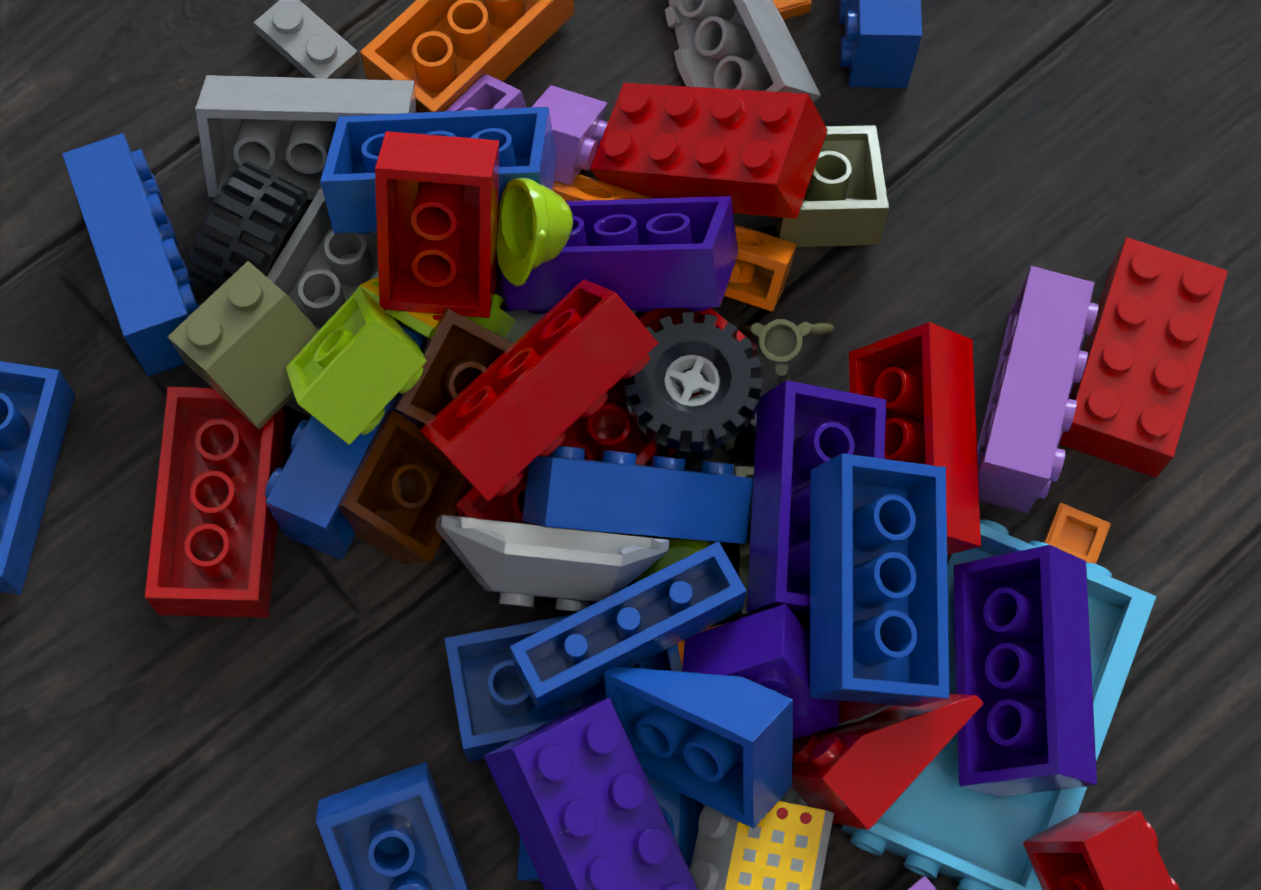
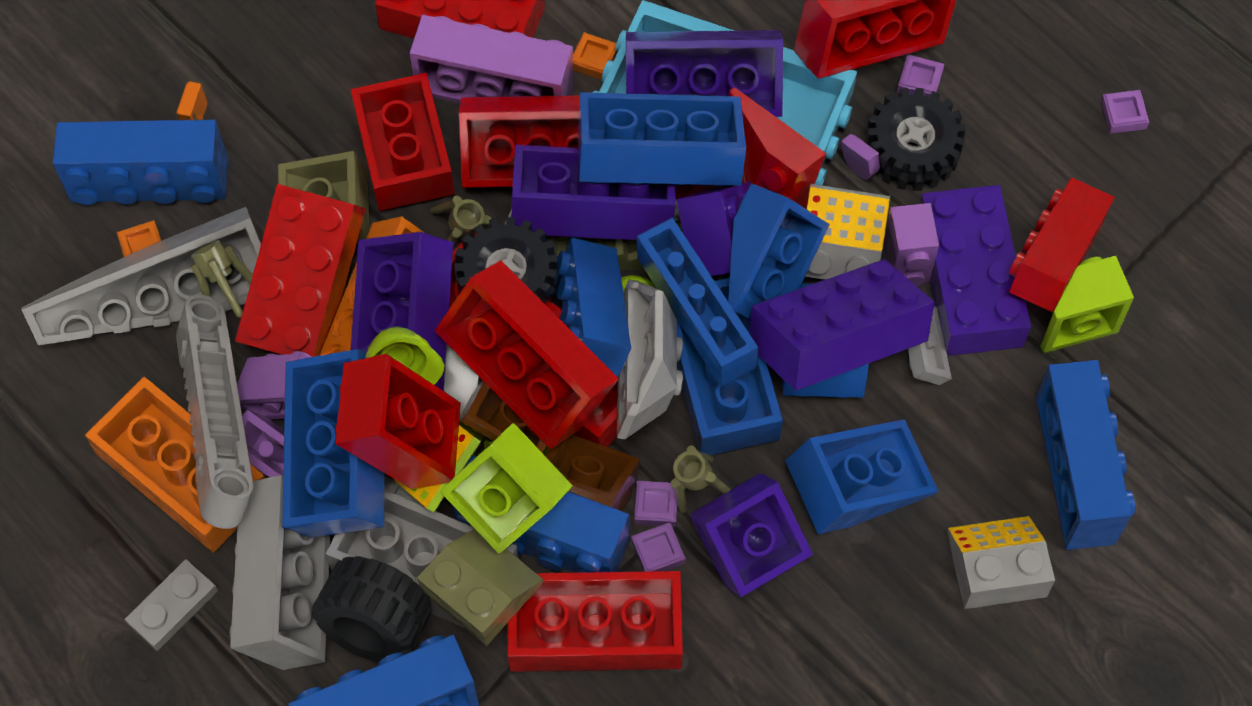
camera: 90 degrees left, 5 degrees down
none -> orange tile [176,81,208,120]
none -> light grey gear [176,295,253,529]
none -> olive plant [190,241,253,318]
none -> red brick [350,73,455,211]
none -> medium lavender tile [631,522,685,571]
none -> medium lavender tile [634,481,677,527]
none -> olive plant [671,445,732,513]
none -> dark purple brick [689,473,813,597]

